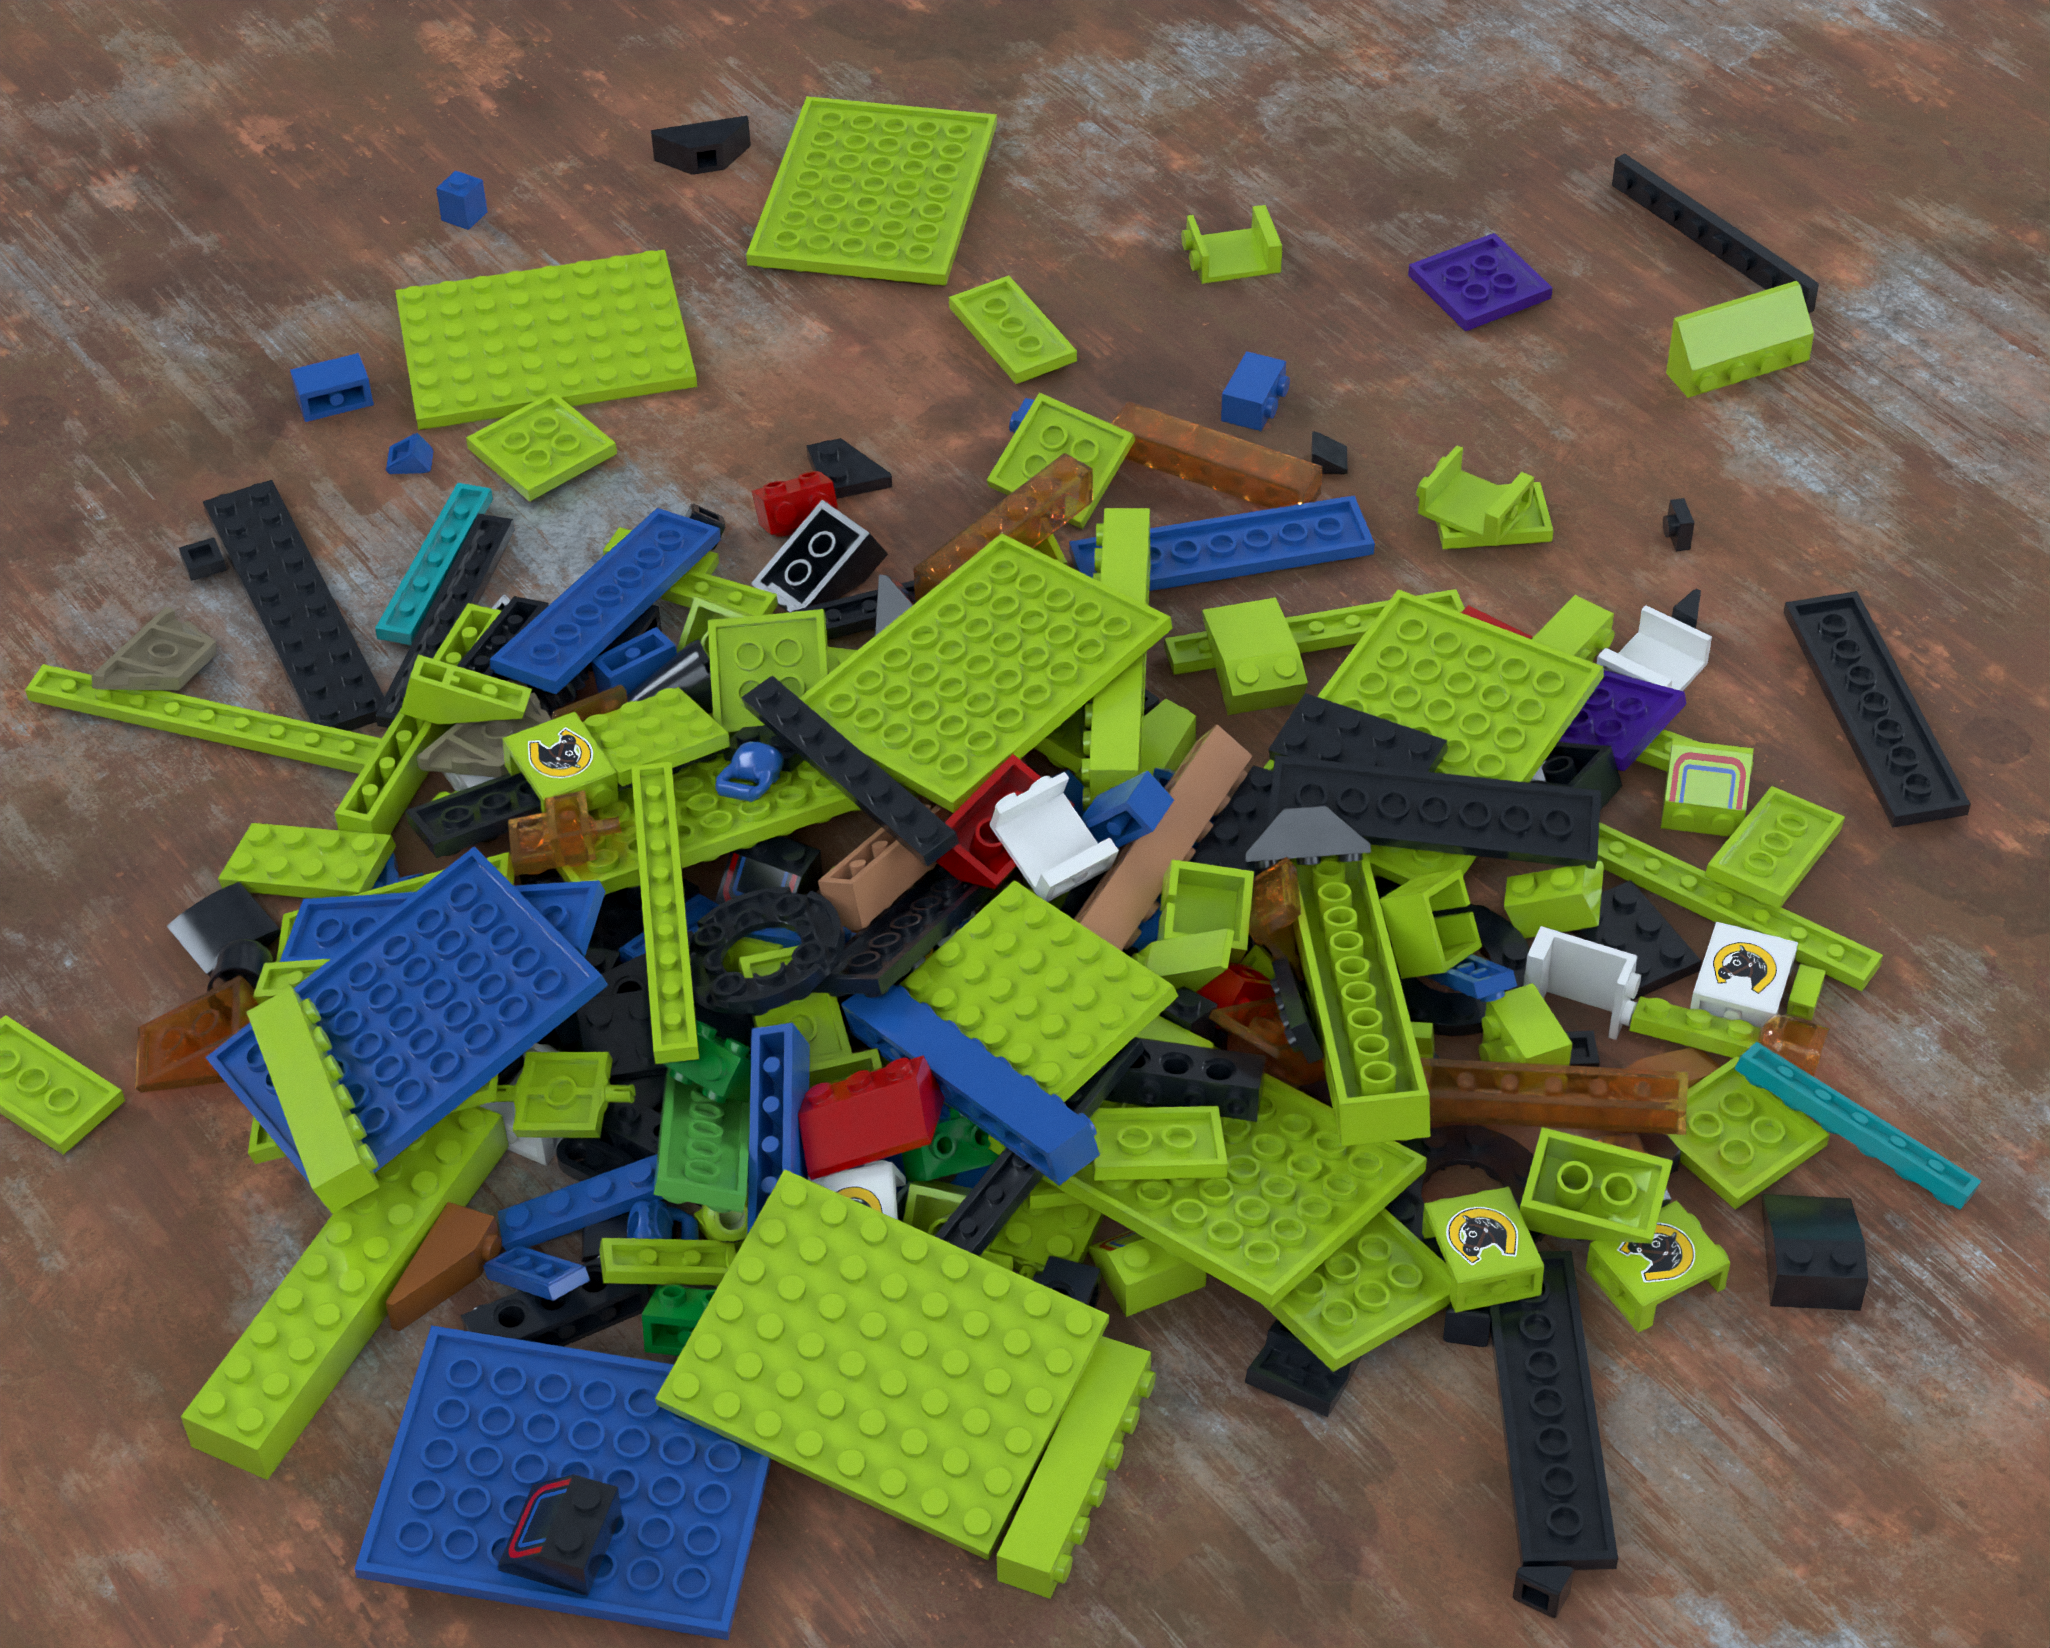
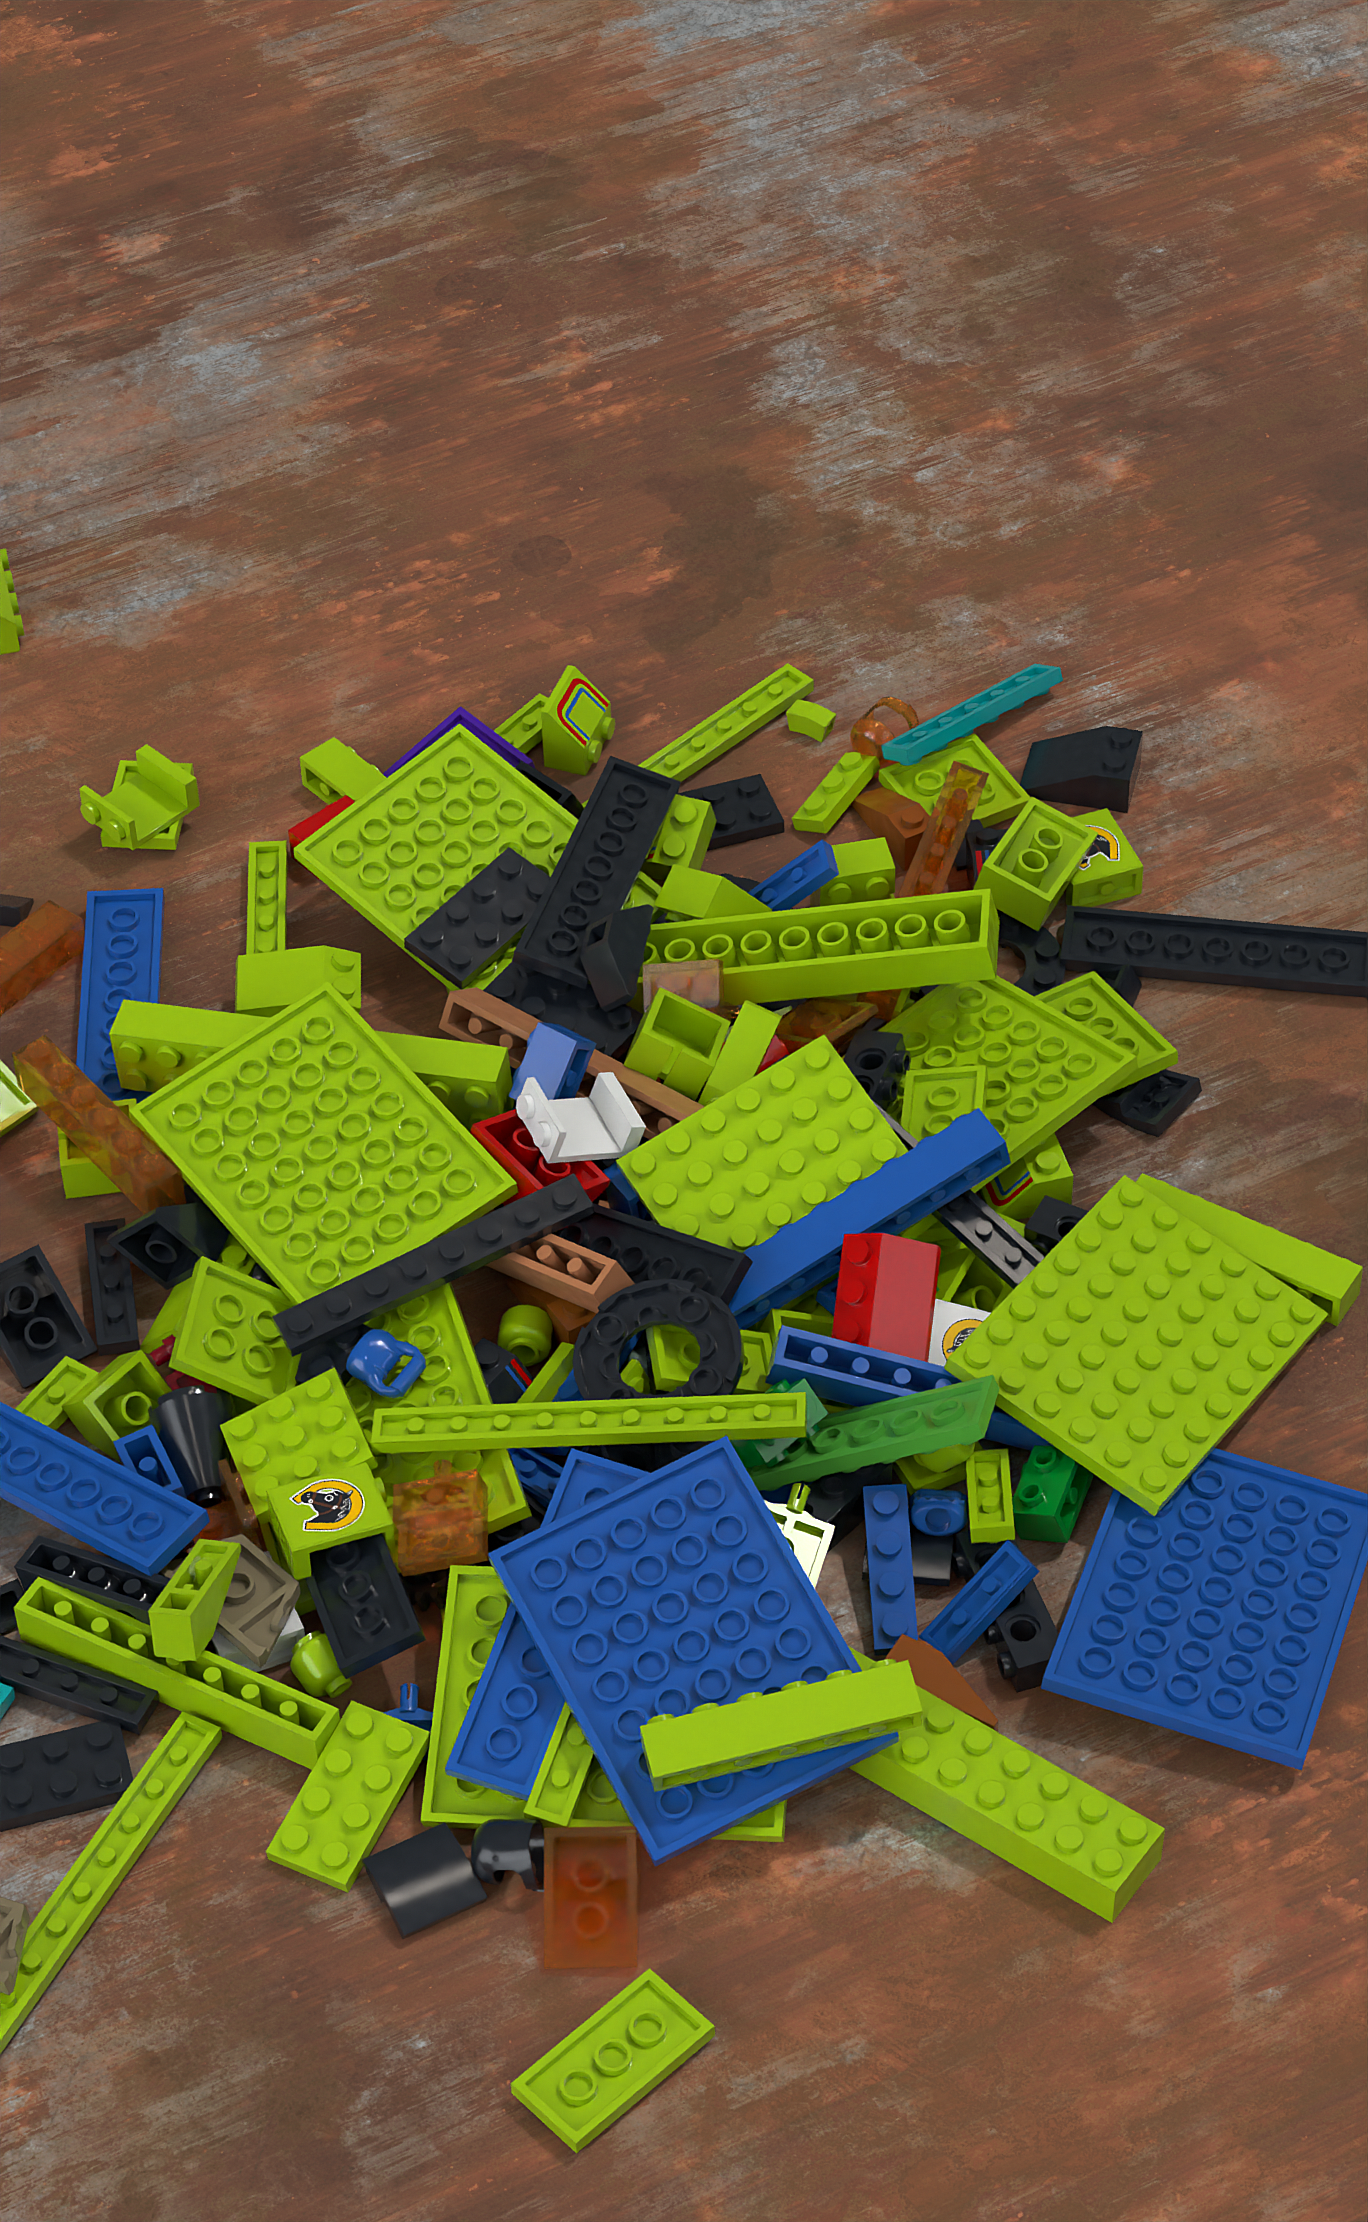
camera: 80 degrees left, 0 degrees up
black slope [498,1474,622,1596] -> none
black plate [556,1138,634,1182] -> none
black plate [1269,955,1325,1064] -> none
lime panel [1422,1187,1544,1313] -> none
white panel [1524,926,1641,1040] -> none
white panel [1597,605,1712,691] -> none
black plate [1663,498,1695,552] -> none
black slope [1672,588,1701,629] -> none
white panel [1690,922,1798,1041] -> none
lime plate [1705,786,1845,909] -> none
black plate [1783,591,1971,828] -> none

